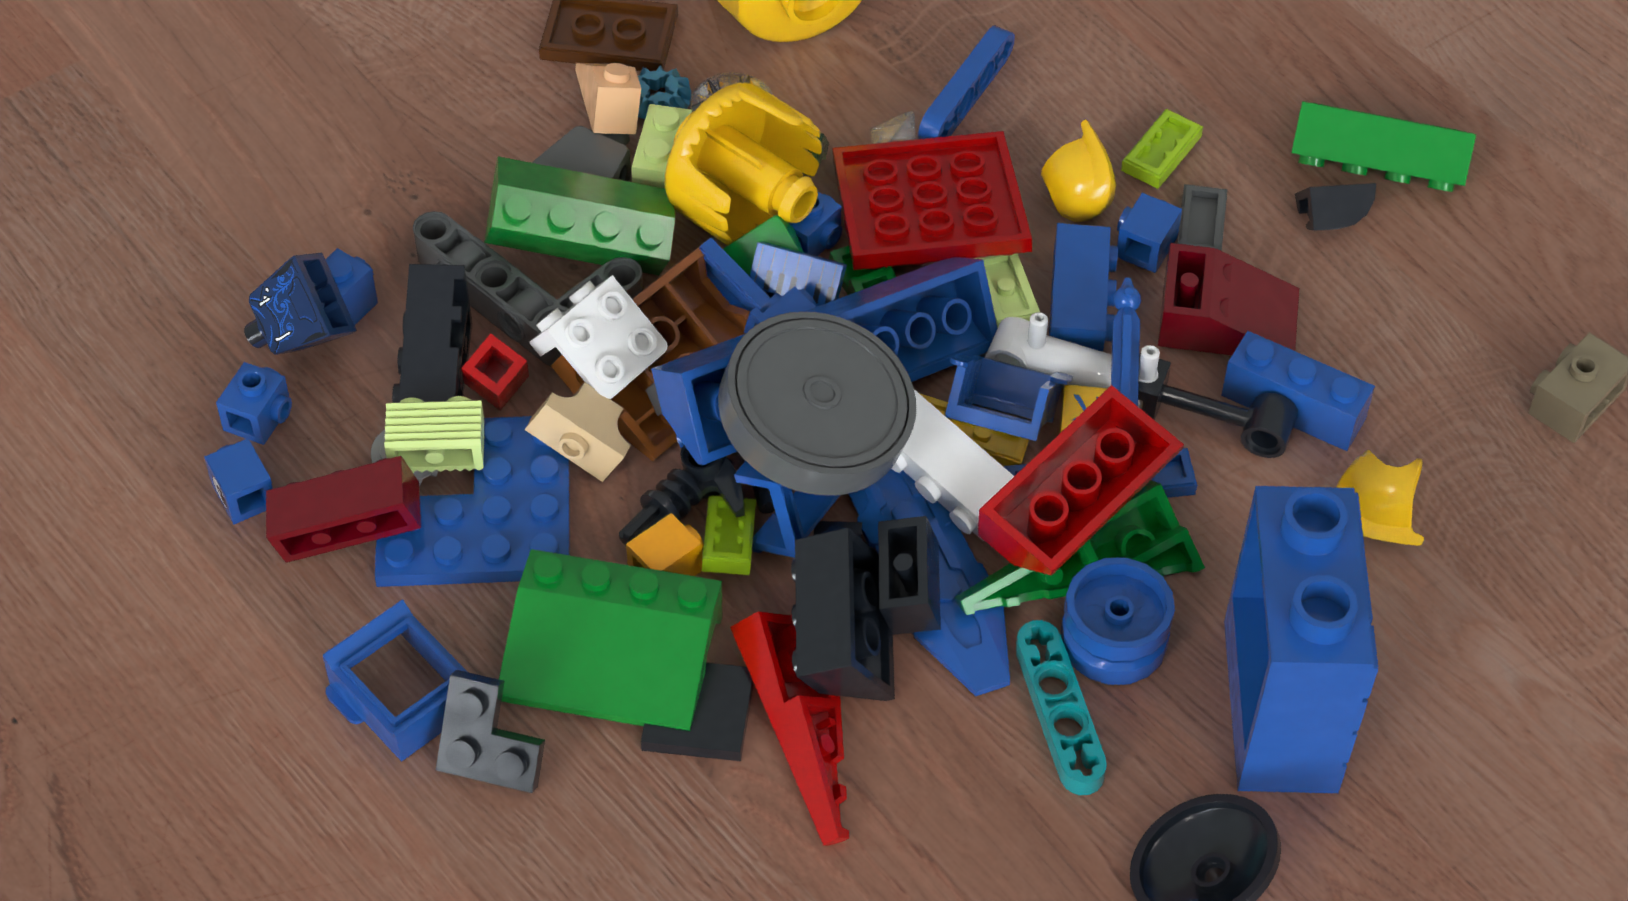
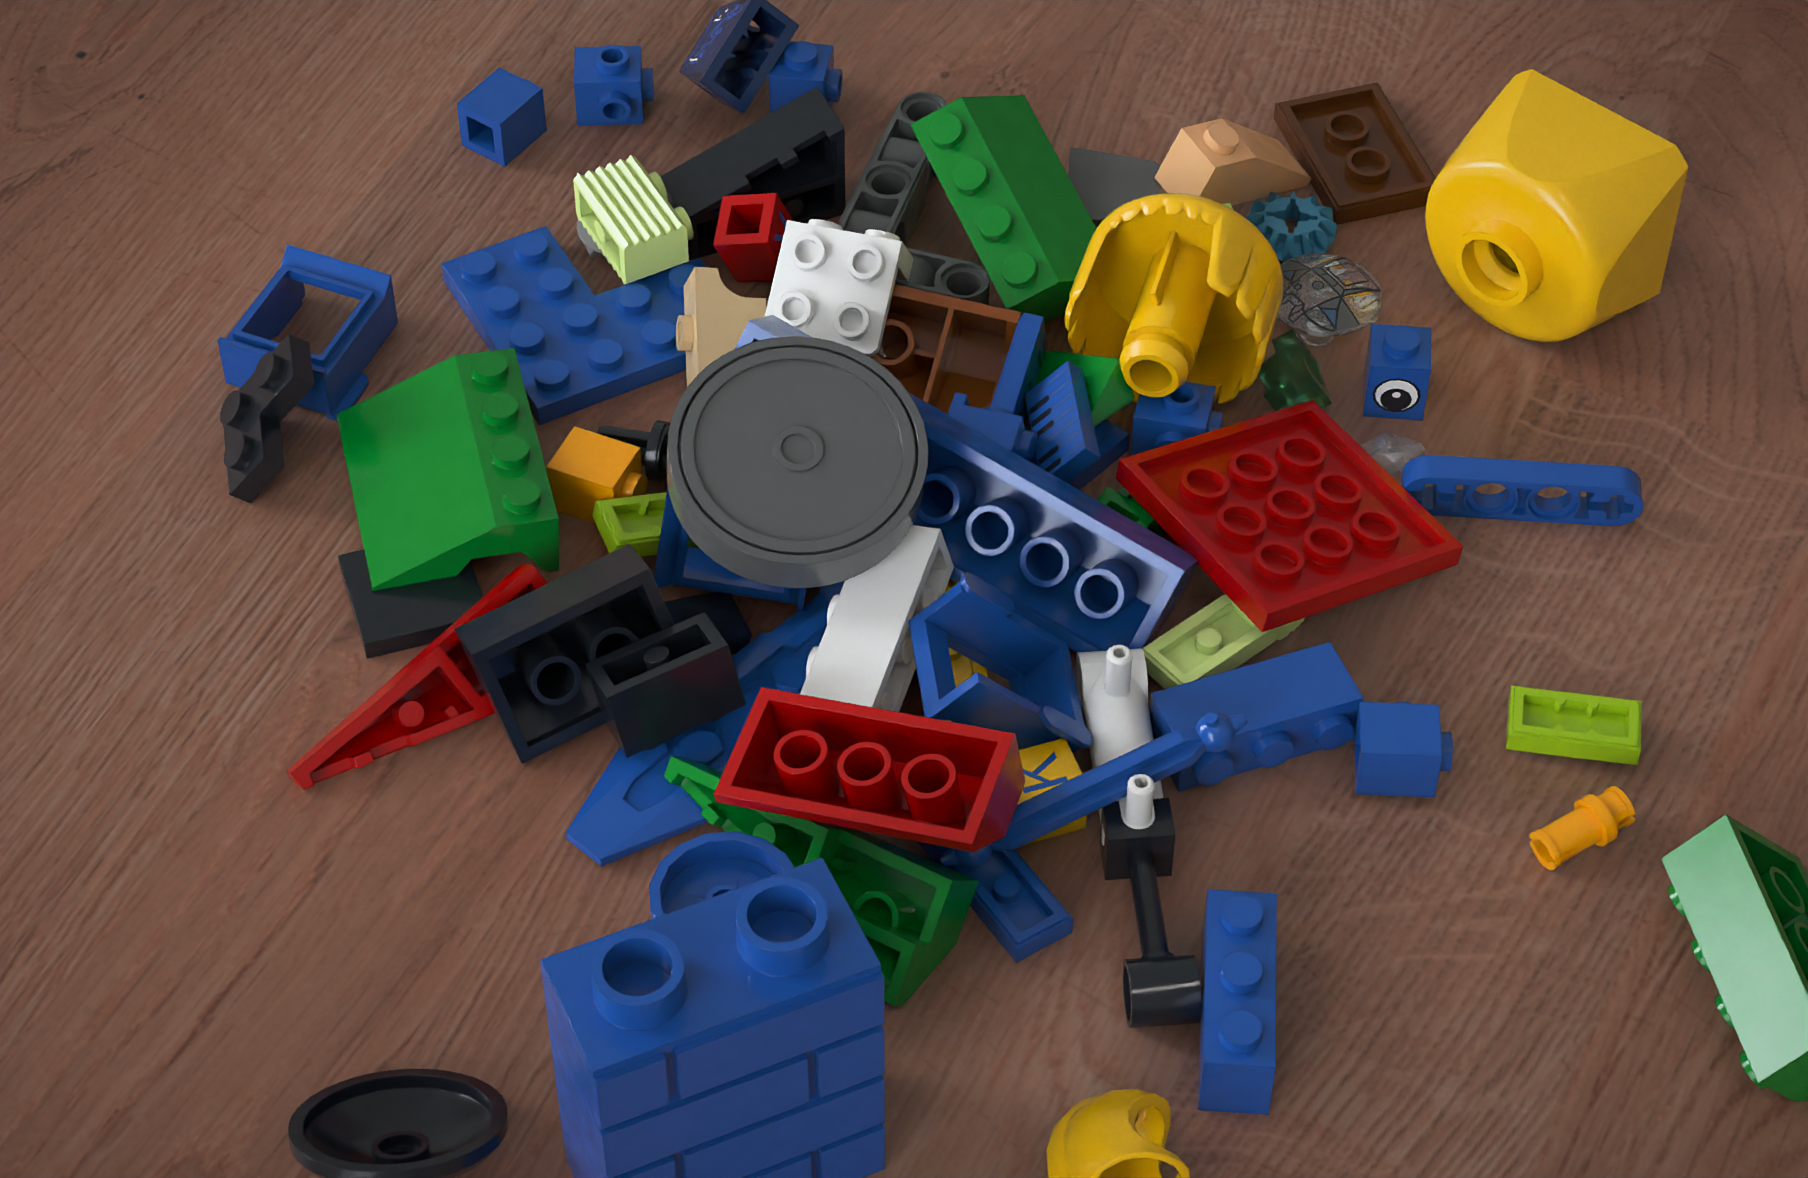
camera: 65 degrees right, 5 degrees down
dark red brick [266,456,421,563] -> none
teal beam [1016,620,1107,795] -> none
yellow piece [1041,119,1116,222] -> none
dark red slope [1157,243,1299,355] -> none
dark grey tile [1177,184,1228,251] -> none
black brick [1295,183,1376,231] -> none
none -> blue brick [1363,323,1431,421]
none -> light orange pin [1529,786,1636,870]

